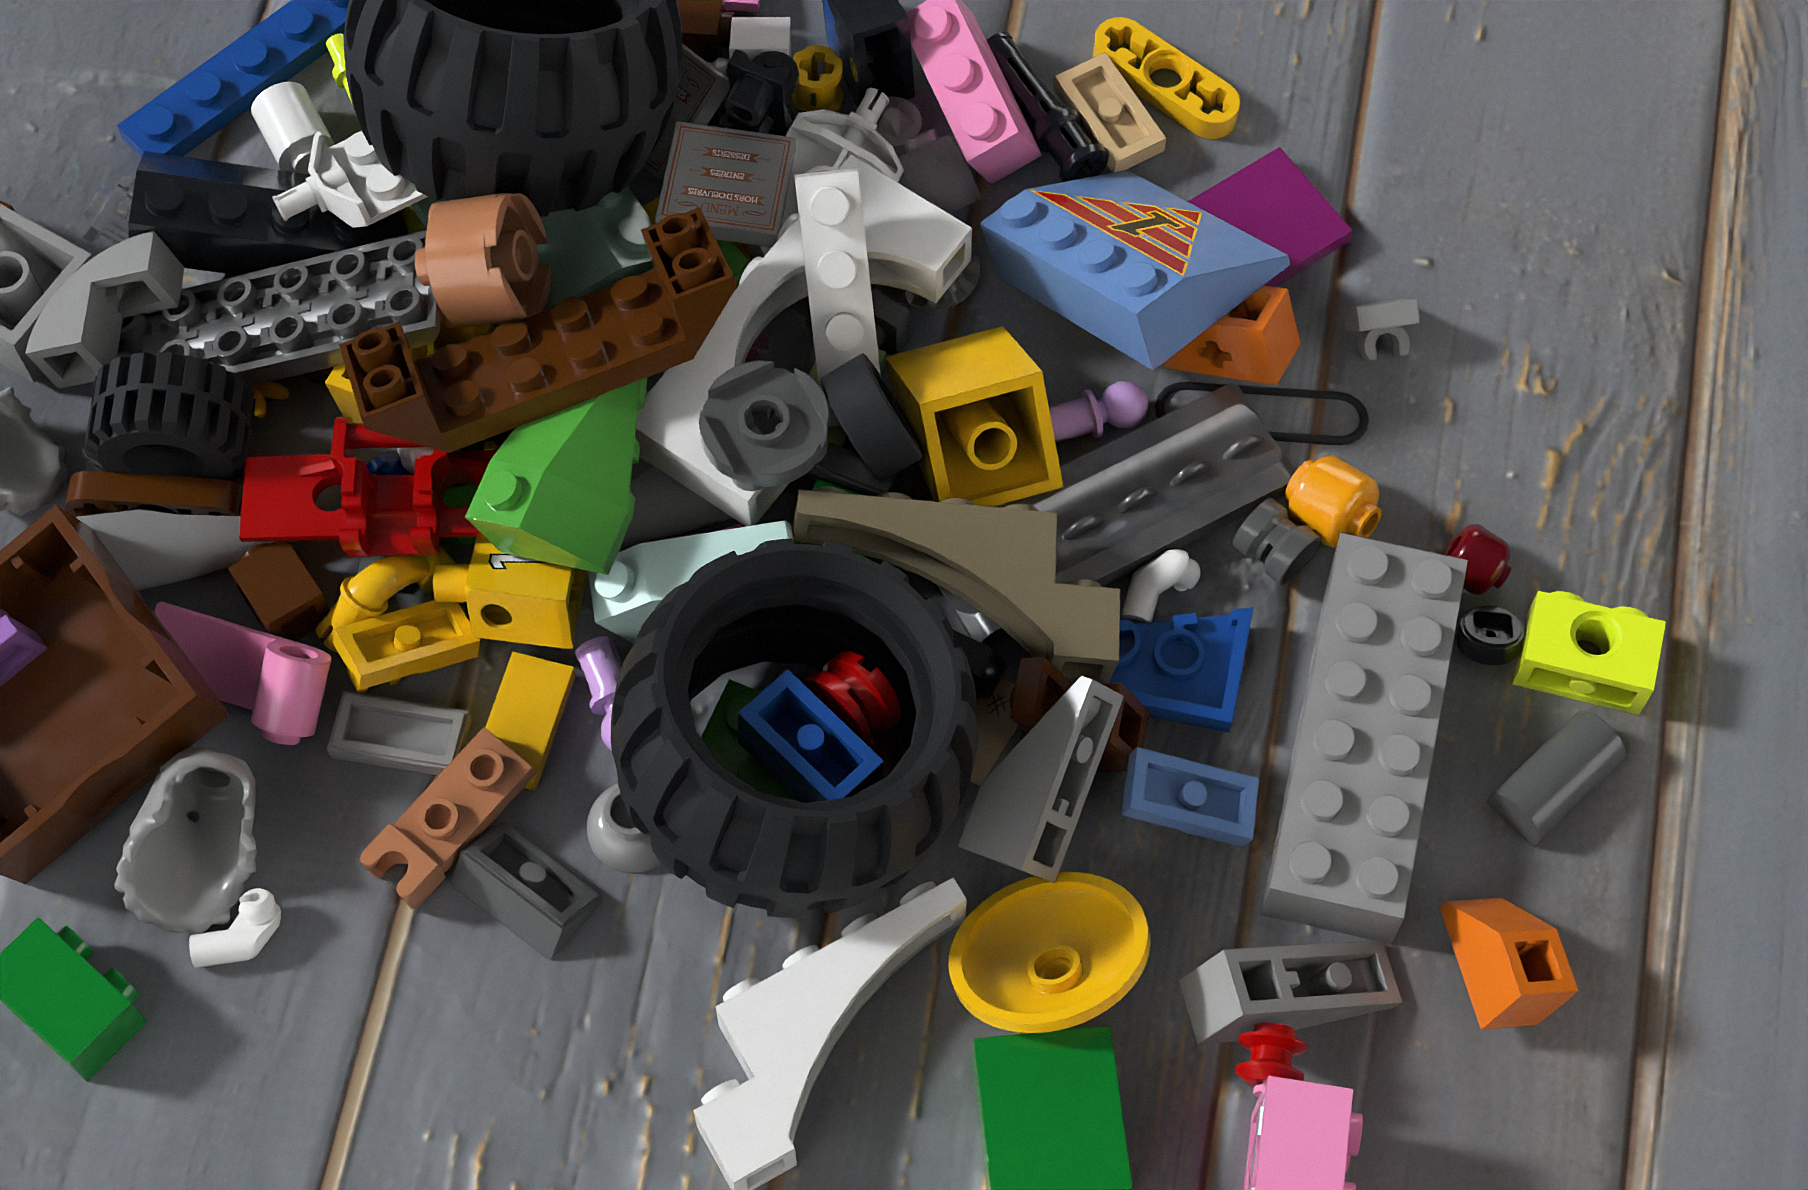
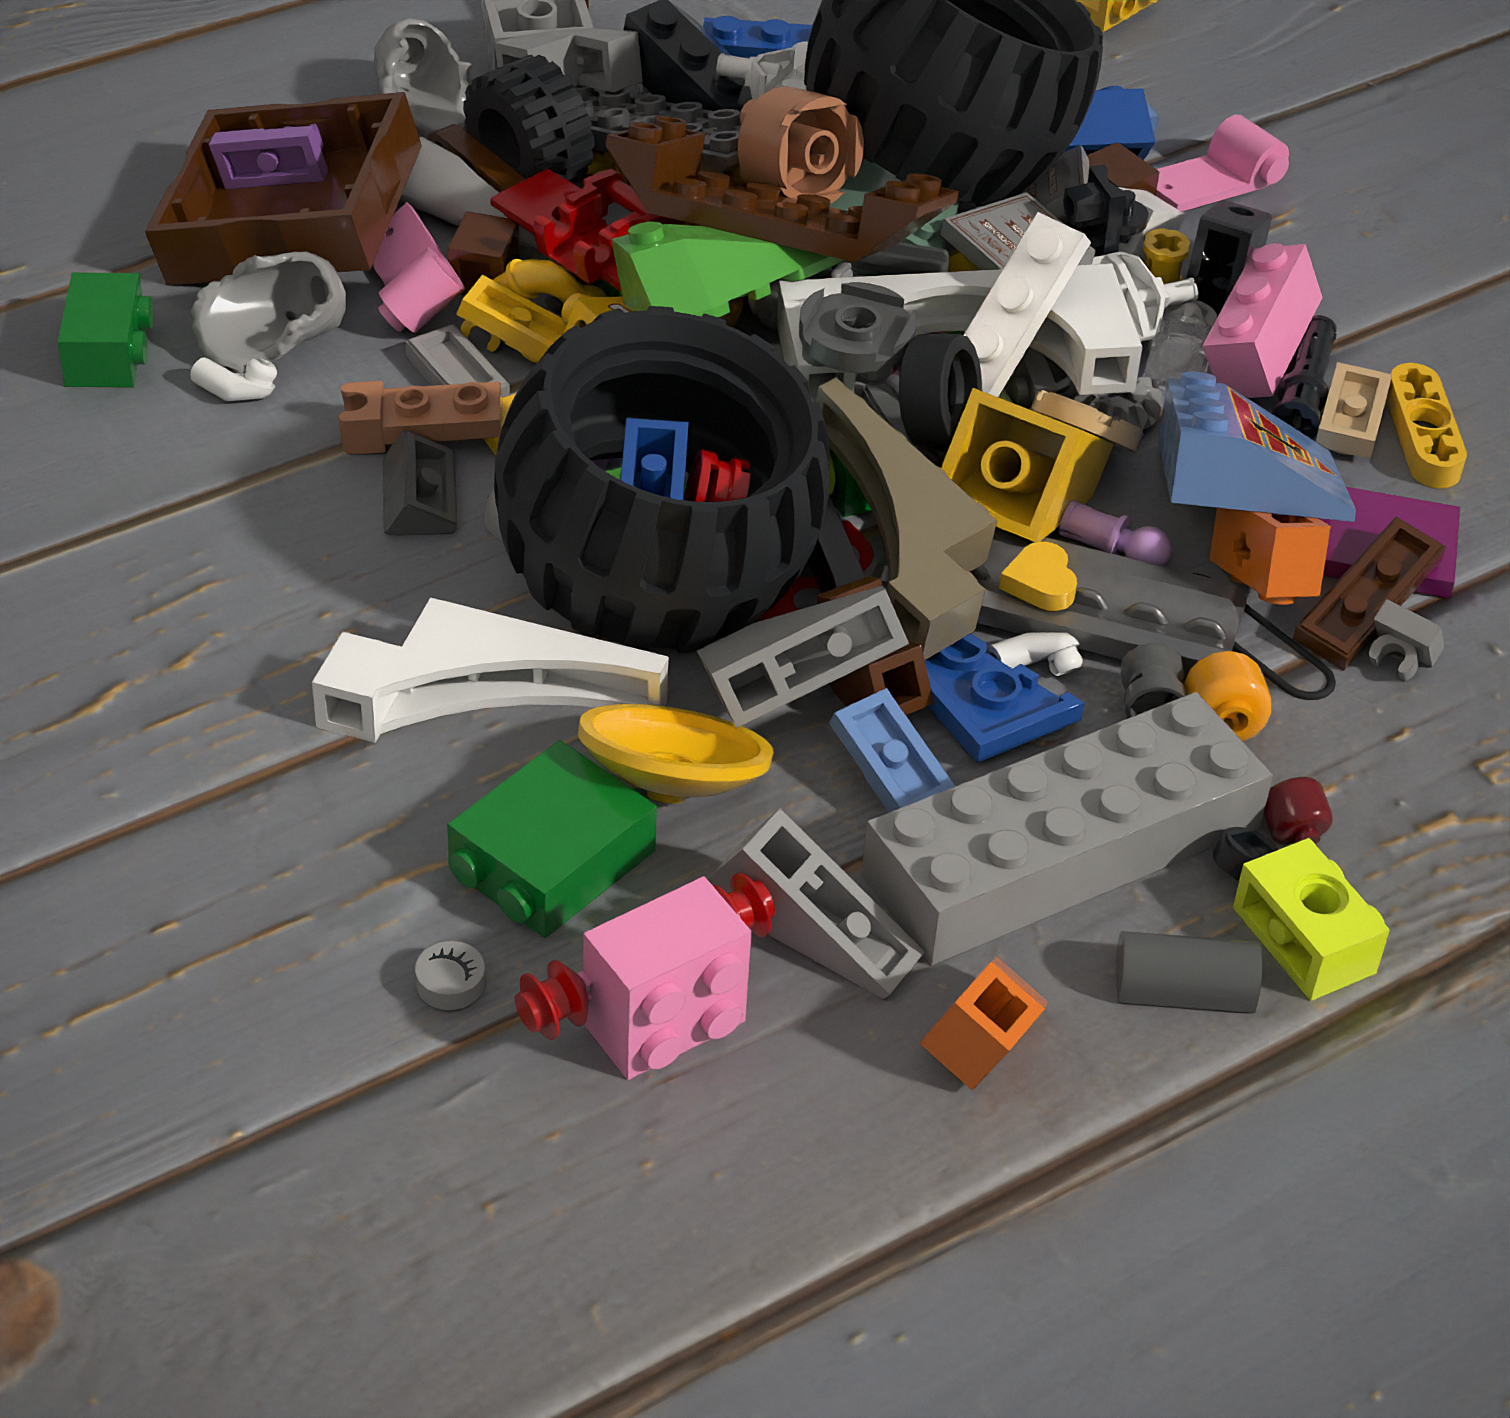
camera: 45 degrees right, 20 degrees down
none -> yellow tile [999,541,1077,611]
none -> tan tile [1030,390,1145,453]
none -> reddish brown tile [1293,517,1446,671]

